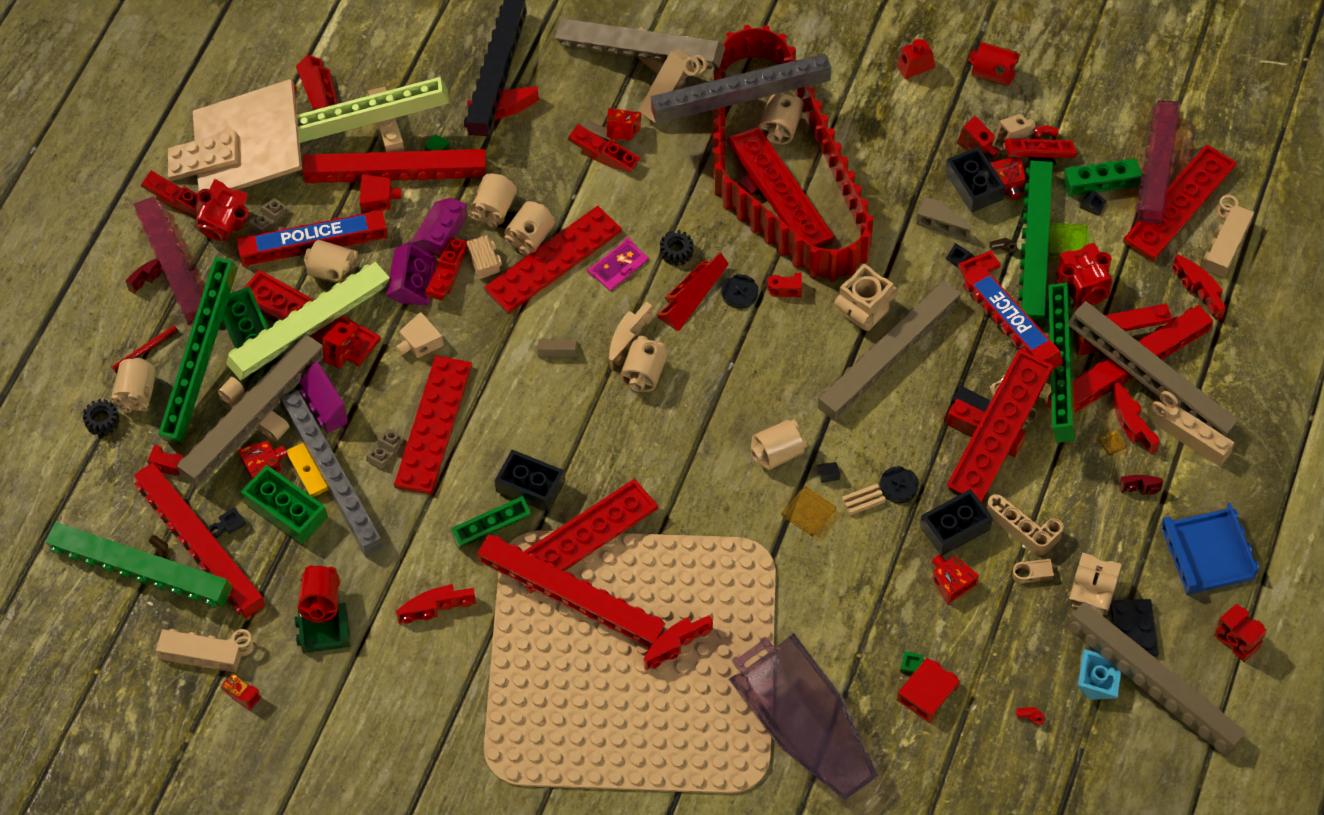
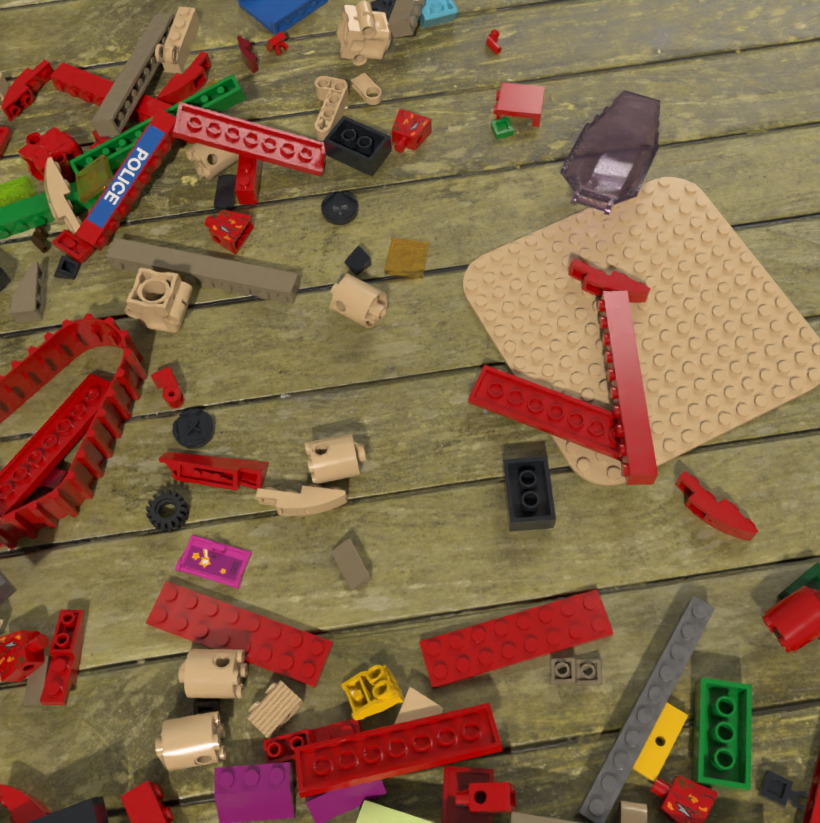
camera: 115 degrees left, 5 degrees up
magenta slope [299,361,348,433] -> none
green brick [450,496,531,549] -> none
tan tile [842,483,886,515] -> none
red plate [1105,303,1173,331] -> none
none -> tan slope [44,157,82,236]
none -> clear yellow tile [75,154,112,204]
none -> red torso [204,210,254,255]
none -> red tile [266,31,288,56]
none -> red plate [294,702,502,798]
none -> yellow slope [341,664,404,721]

